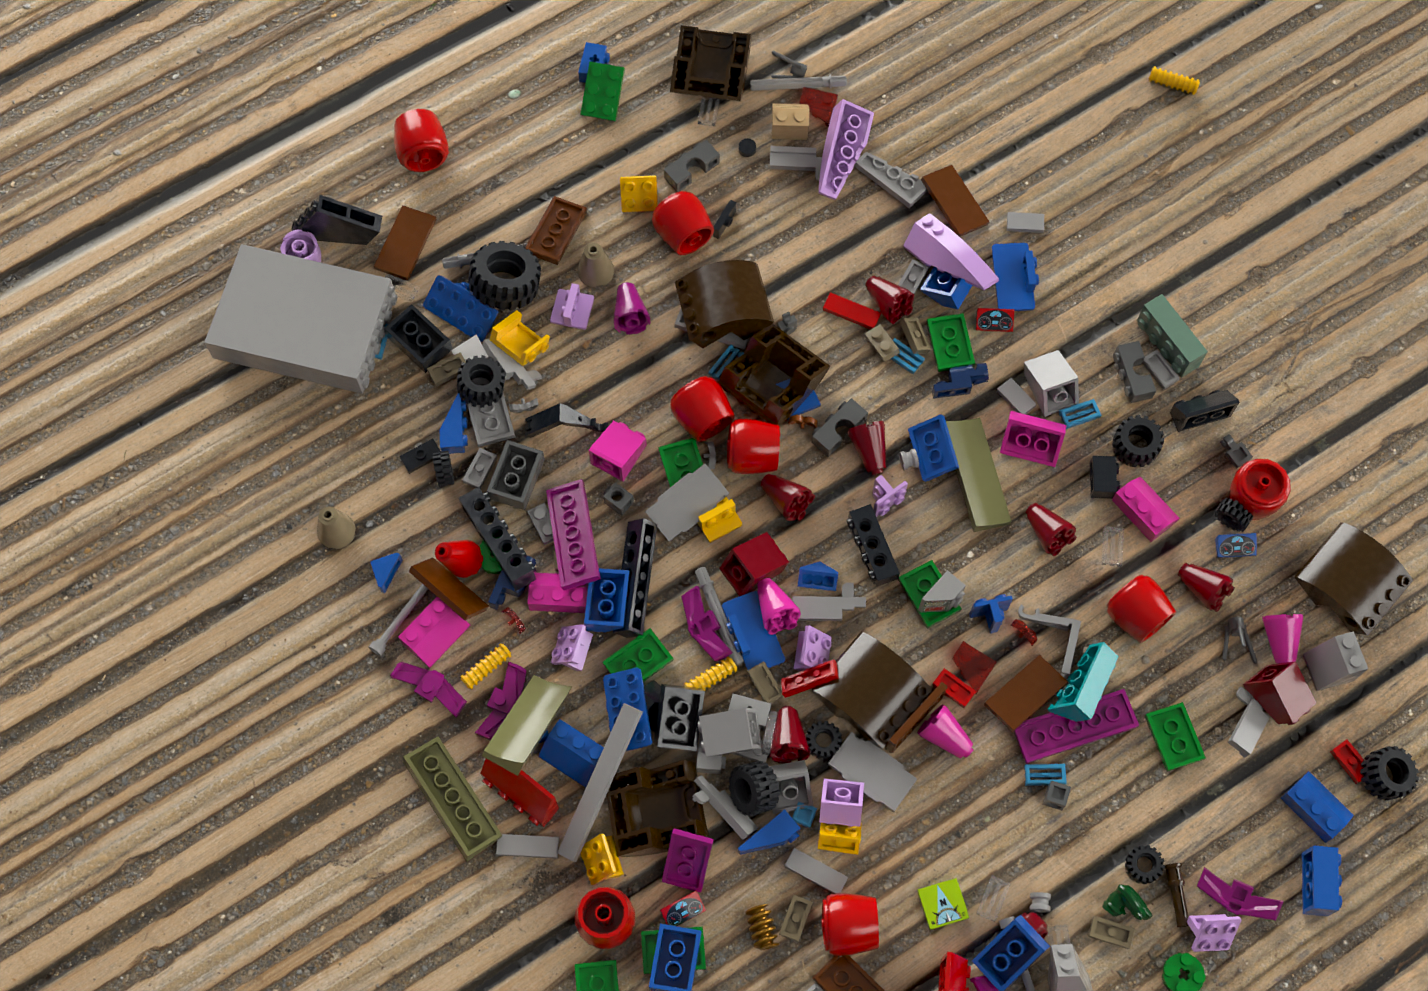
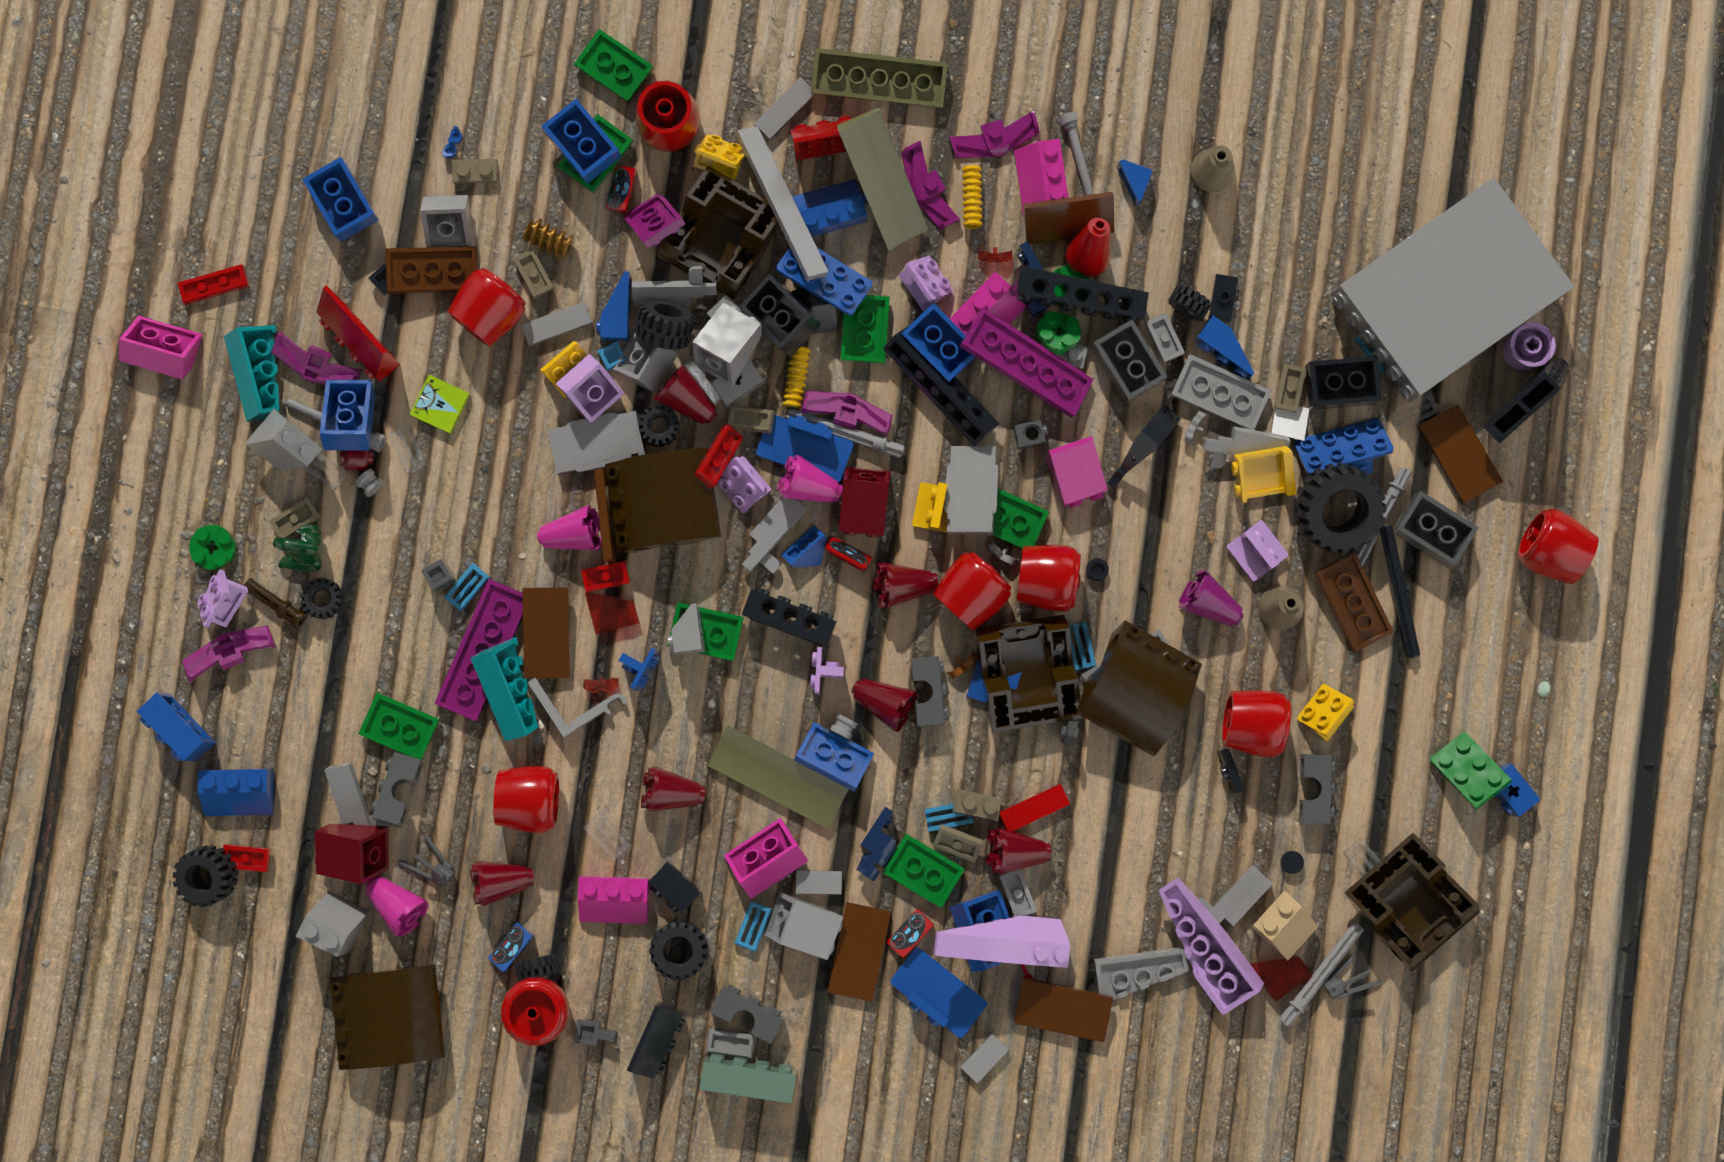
camera: 130 degrees right, 15 degrees up
black tyre [457,355,505,408] -> none
none -> dark grey arch [370,752,423,829]
none -> slope [825,537,872,572]
none -> reddish brown tile [828,902,891,1002]
none -> green plate [1035,311,1081,354]
none -> black tile [1086,558,1109,581]
none -> black axle [1379,525,1420,658]
none -> dark grey brick [1393,491,1479,568]

